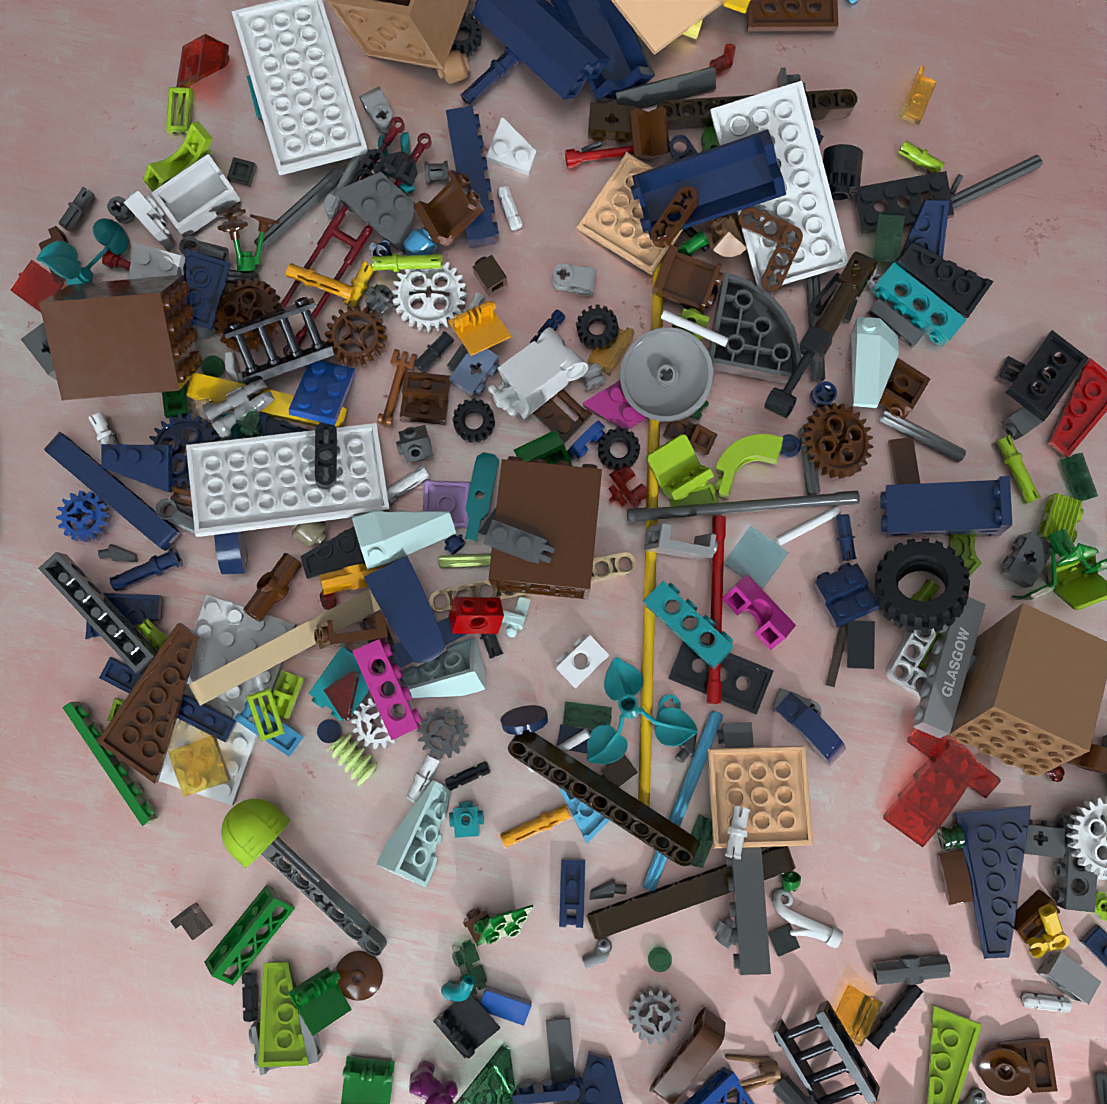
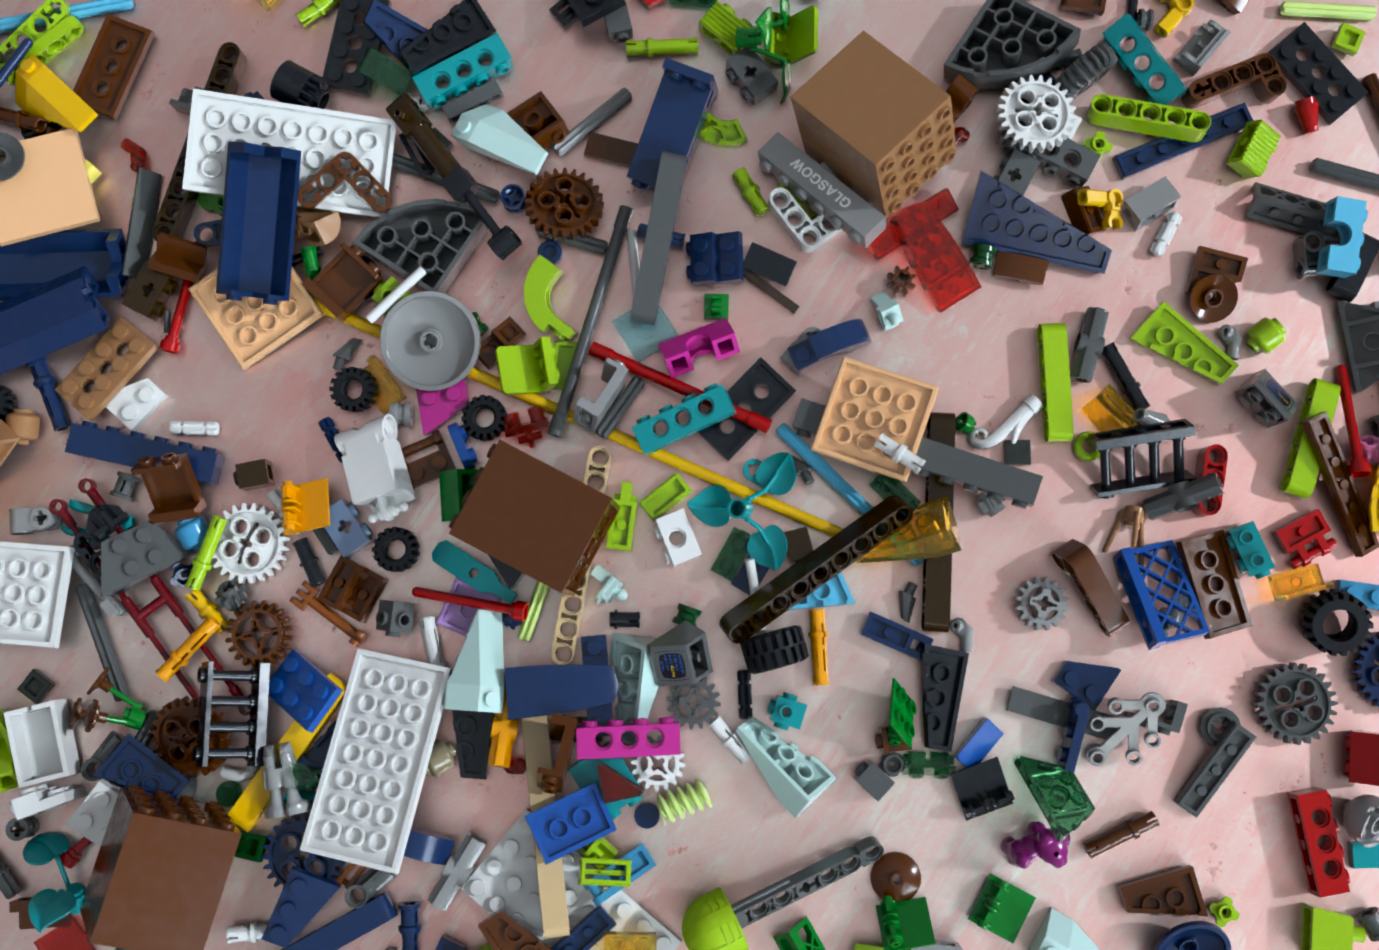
camera: 70 degrees left, 0 degrees up
reddish brown piece [243,553,302,622] -> none
black beam [315,422,337,489] -> none
teal arm [441,975,475,1002] -> none
red brick [449,597,504,634] -> none
dark grey hinge [483,520,555,565] -> none
dark blue tile [500,705,548,735] -> none
light grey piece [552,263,597,295] -> none
clear green plate [648,947,672,972] -> none
reddish brown beam [650,186,699,248] -> none
black tyre [875,538,970,634] -> none
none -> medium nougat plate [55,316,159,422]
none -> dark grey bar [332,338,362,371]
none -> red piece [412,587,529,622]
none -> light grey piece [427,832,487,911]
none -> blue plate [524,782,617,865]
none -> dark grey axle [596,376,645,439]
none -> lime hinge [606,481,637,551]
none -> dark grey beam [630,151,688,325]
none -> lime tile [639,472,692,522]
none -> dark grey slope [647,620,713,686]
none -> dark green wheel [672,603,702,626]
none -> green tile [704,294,729,320]
none -> black tyre [740,625,809,674]
none -> dark grey brick [853,759,895,801]
none -> clear yellow wedge [856,496,962,563]
none -> light aqua piece [871,291,904,330]
none -> dark grey plate [880,752,905,777]
none -> reddish brown gear [886,265,916,297]
none -> black wing [920,643,969,752]
none -> lime beam [1037,323,1074,442]
none -> lime piece [1073,431,1100,461]
none -> light grey cone [1133,408,1170,425]

